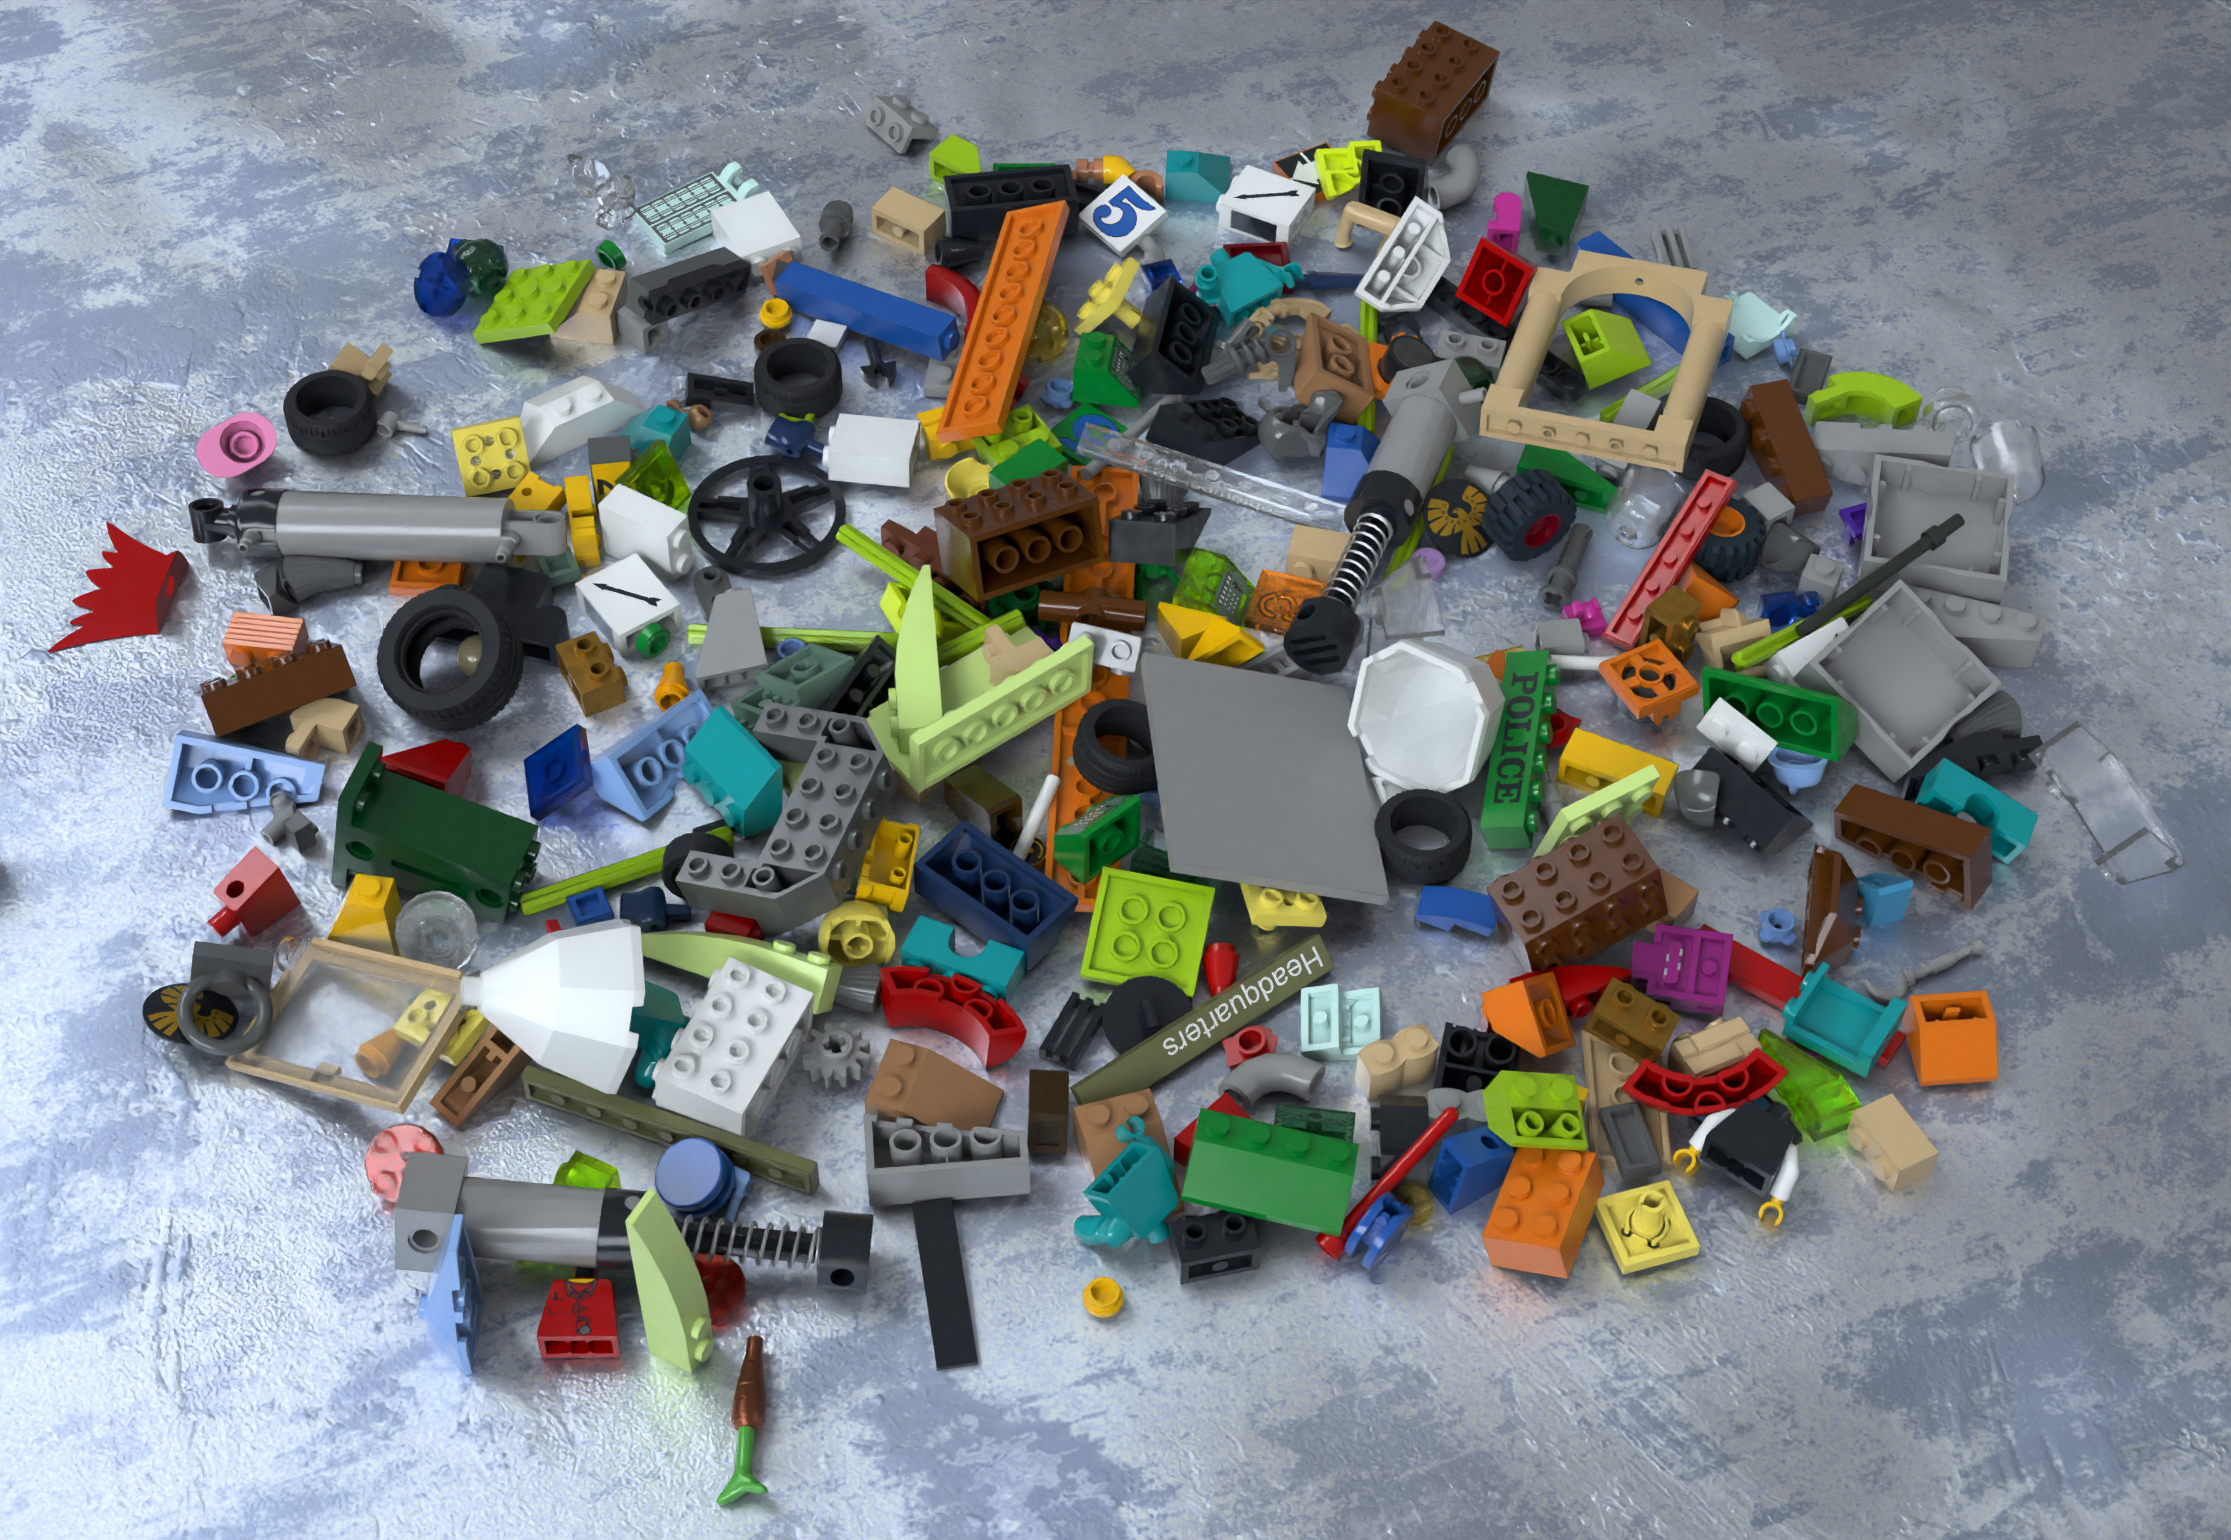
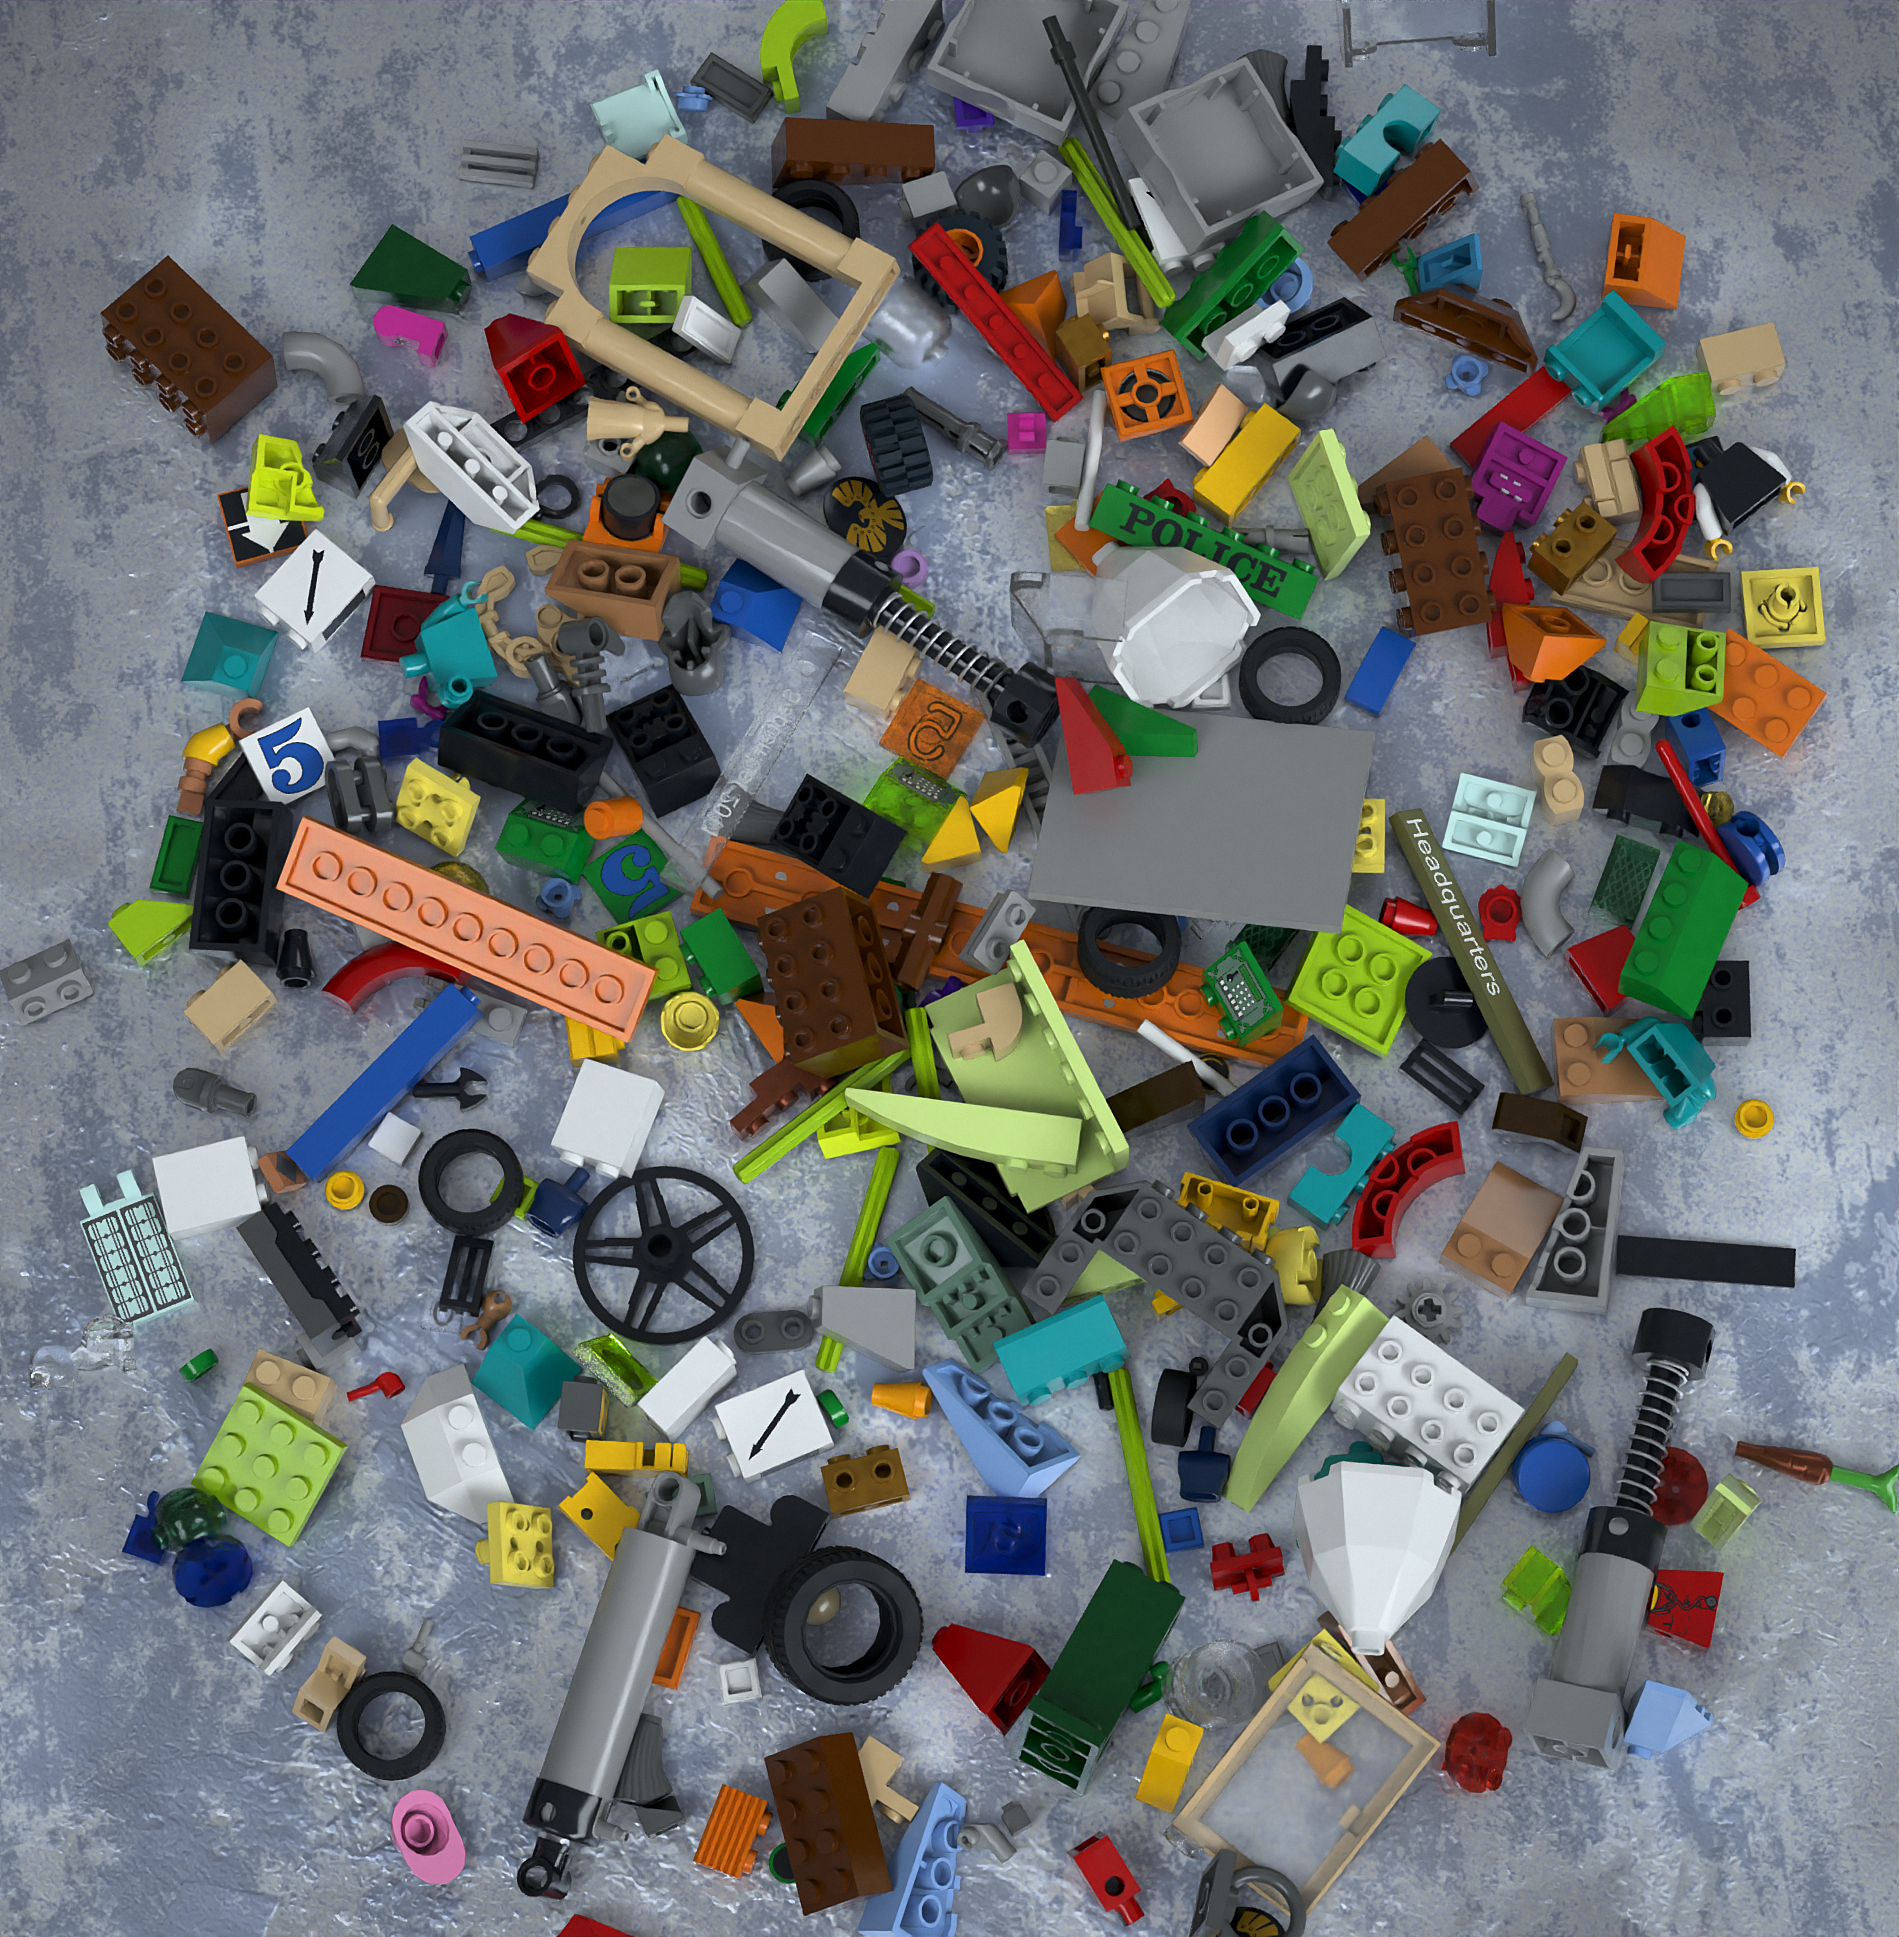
camera: 70 degrees left, 25 degrees up
none -> white bracket [226,1578,322,1676]
none -> dark grey brick [325,756,395,835]
none -> red hand [347,1372,405,1401]
none -> orange brick [584,796,643,840]
none -> tan piece [586,386,689,462]
none -> white tile [672,296,741,364]
none -> red slope [1055,677,1133,795]
none -> green slope [1088,684,1198,757]
none -> light nougat slope [1178,383,1249,467]
none -> green hand [1391,247,1420,295]

